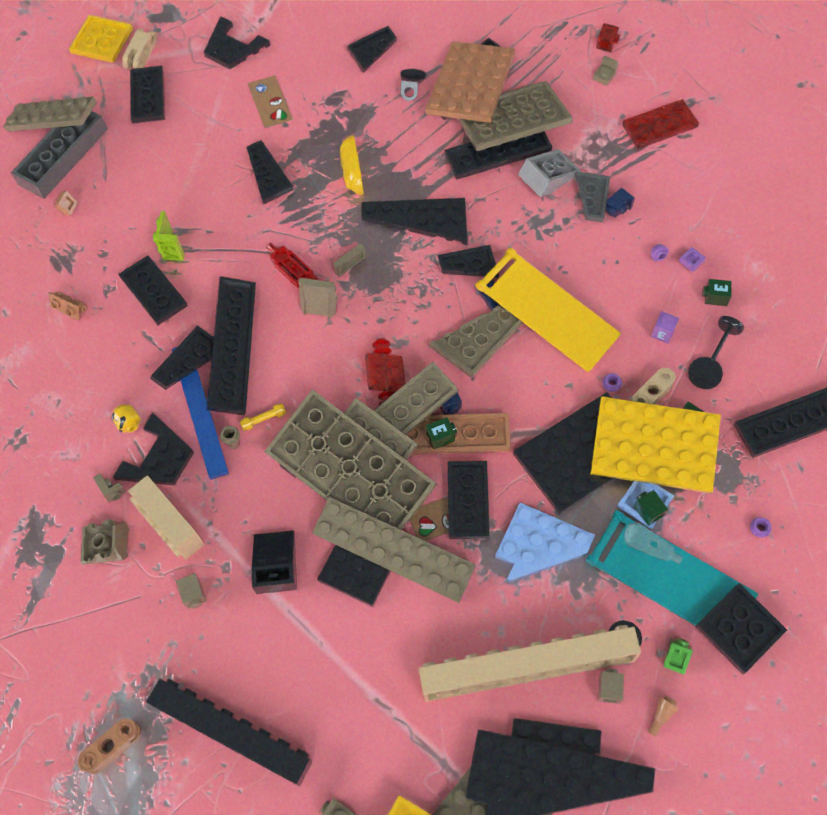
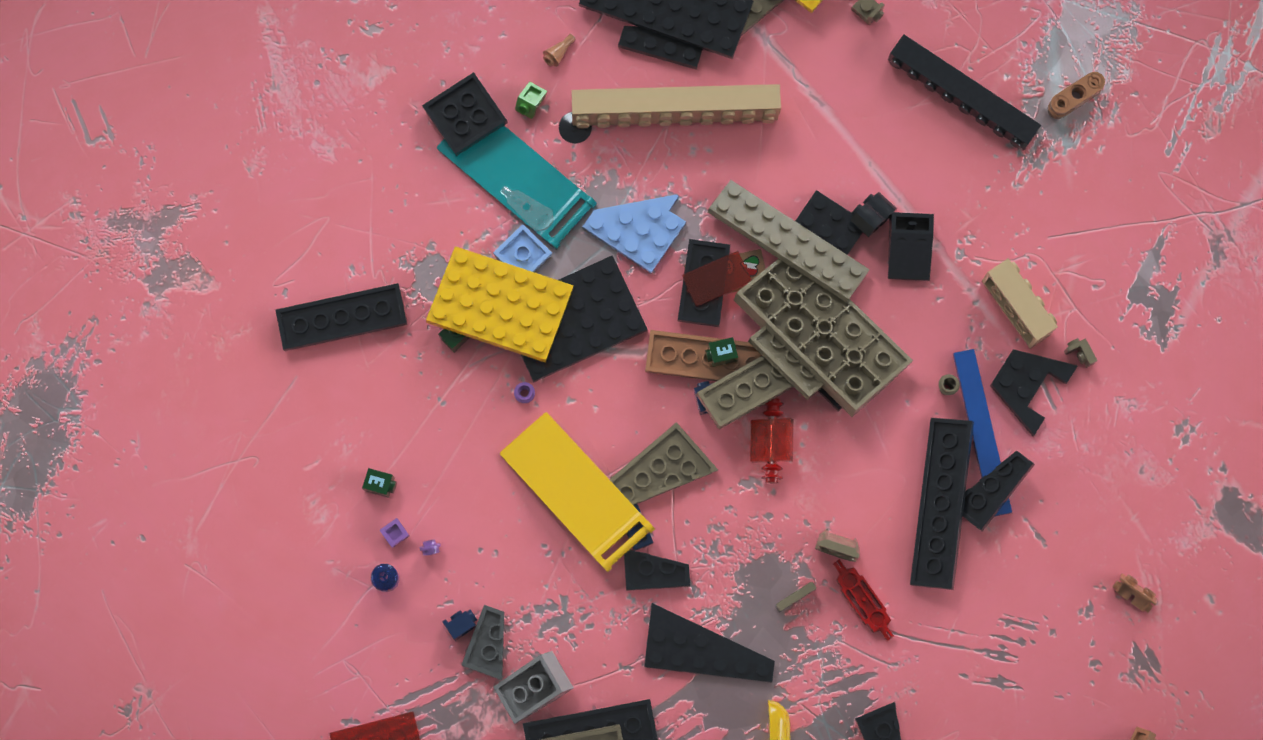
camera: 175 degrees left, 15 degrees up
dark tan slope [81,519,130,565] -> none
yellow head [111,404,141,433] -> none
black plate [118,255,188,325] -> none
lime bracket [153,211,185,261] -> none
dark tan brick [176,573,207,609] -> none
yellow bar [240,403,286,431] -> none
dark tan brick [598,669,624,704] -> none
tan piece [631,368,676,405] -> none
dark green brick [634,490,669,526] -> none
medium lavender brick [651,311,679,344] -> none
black piece [688,316,744,390] -> none
medium lavender plate [750,517,772,538] -> none
none -> clear blue head [371,564,400,592]
none -> clear red piece [682,251,752,307]
none -> black brick [850,192,897,237]

